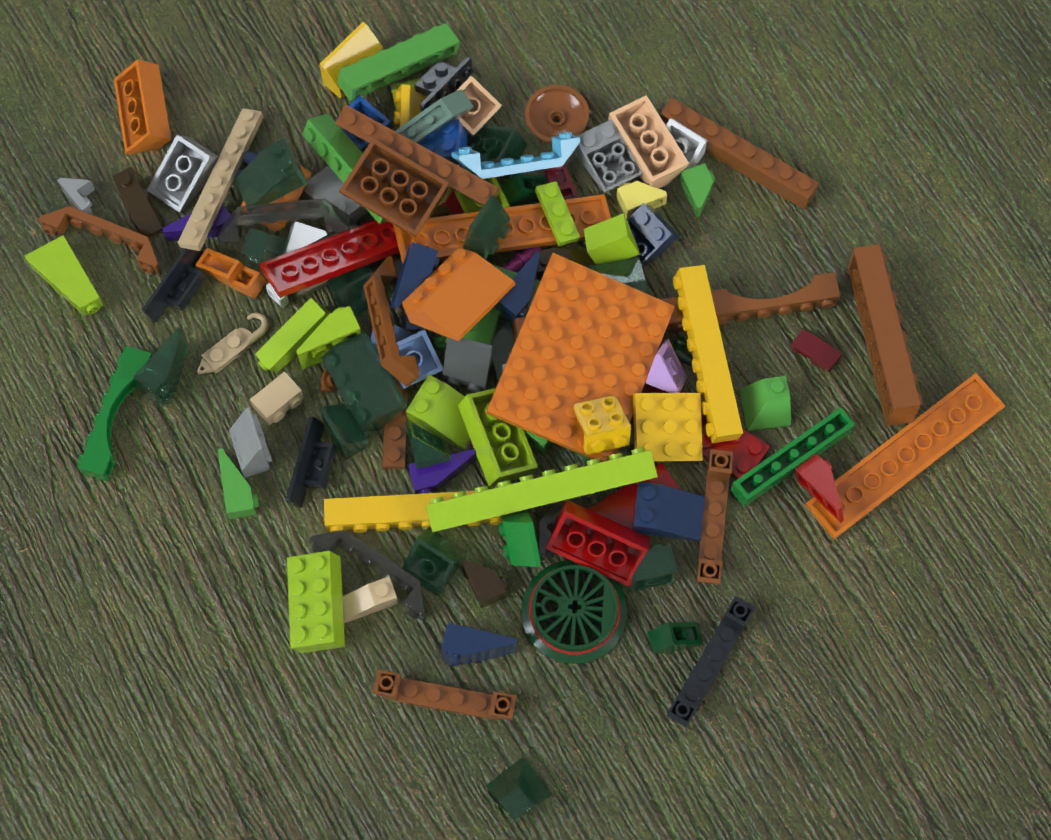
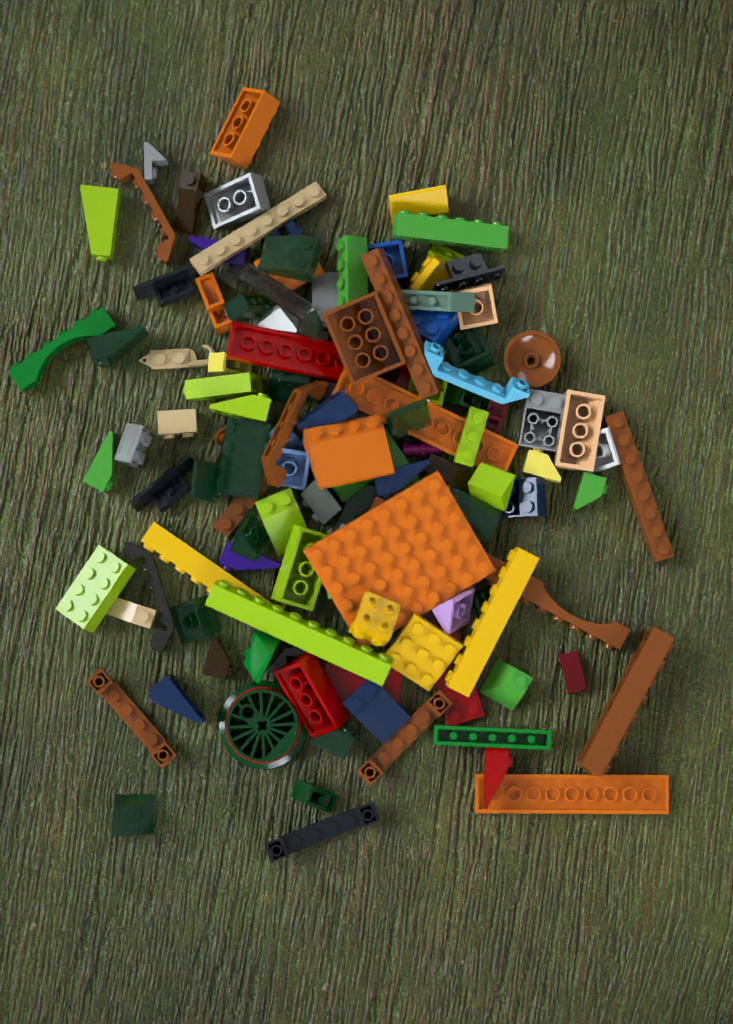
camera: 35 degrees right, 15 degrees up
none -> light yellow slope [208,352,253,375]

